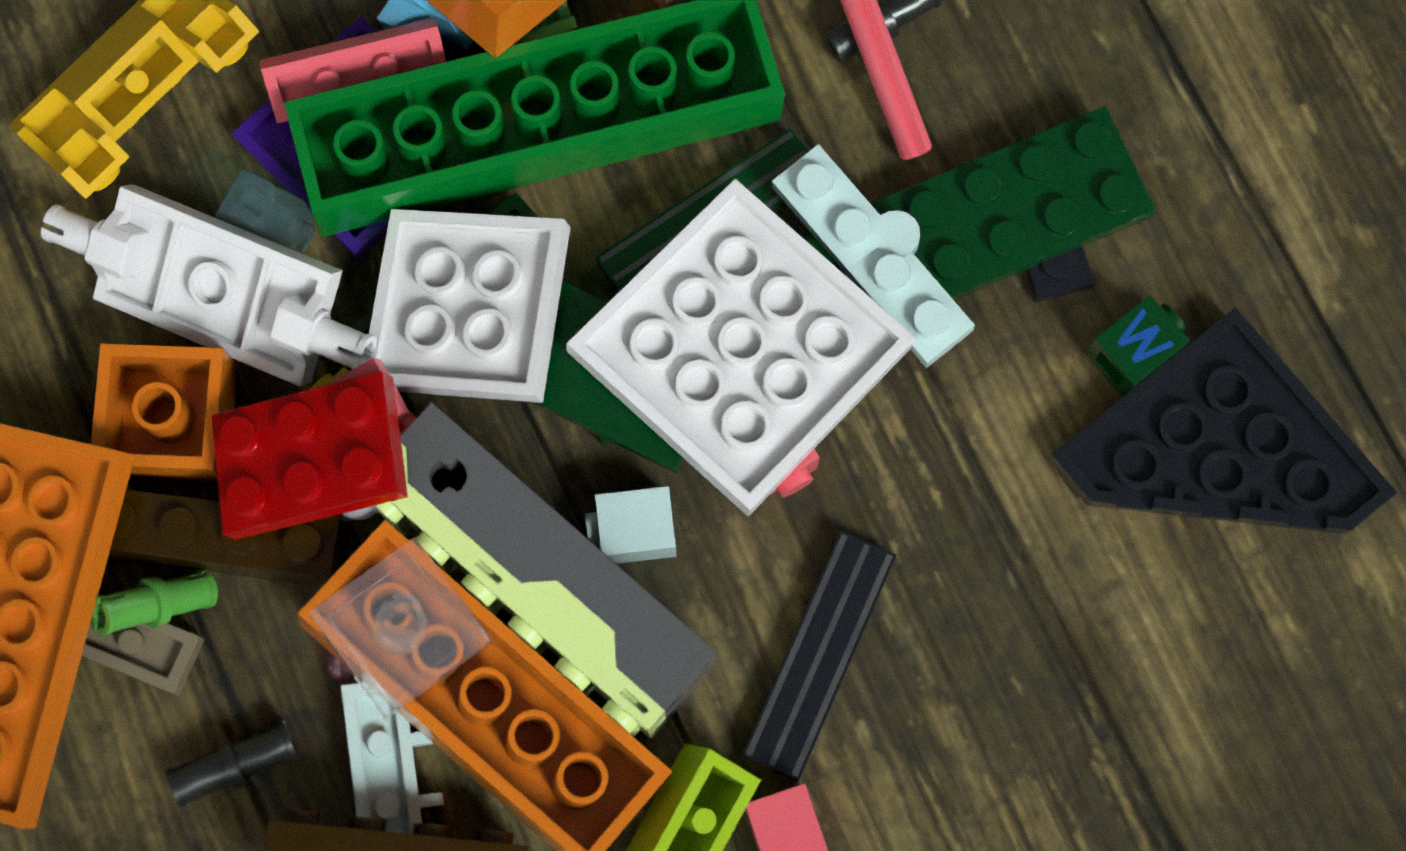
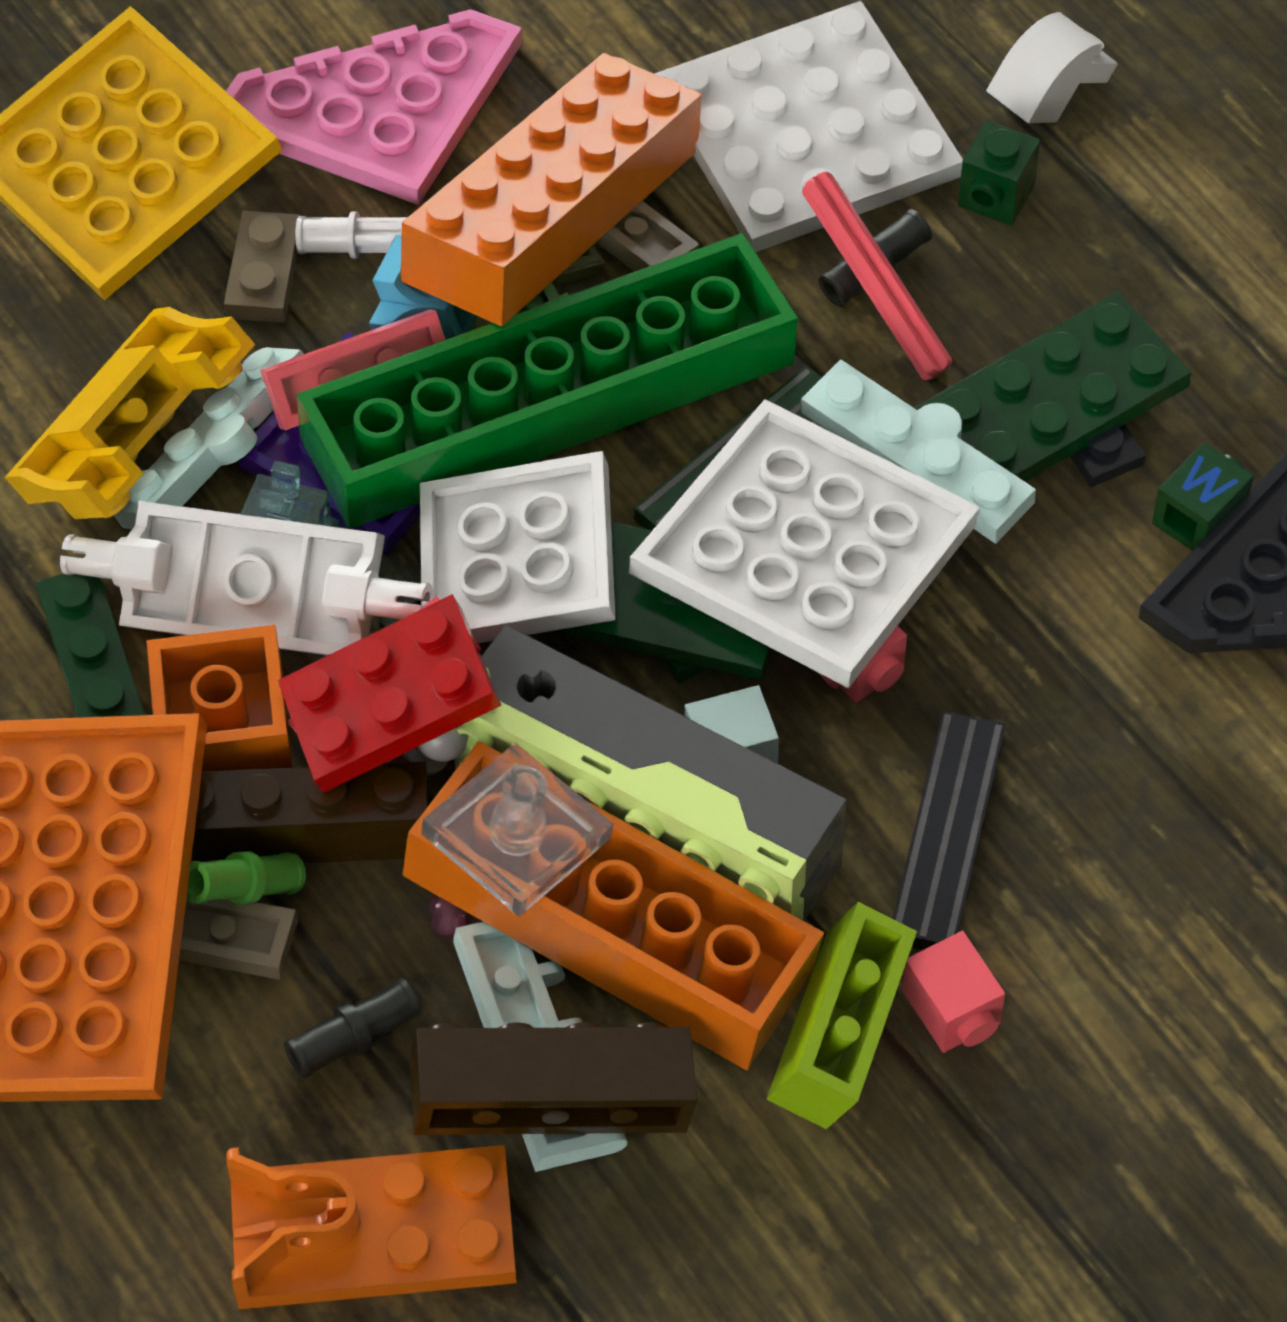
camera: 10 degrees left, 20 degrees down
none -> dark green plate [35,573,144,718]
none -> light aqua hinge [114,347,304,529]

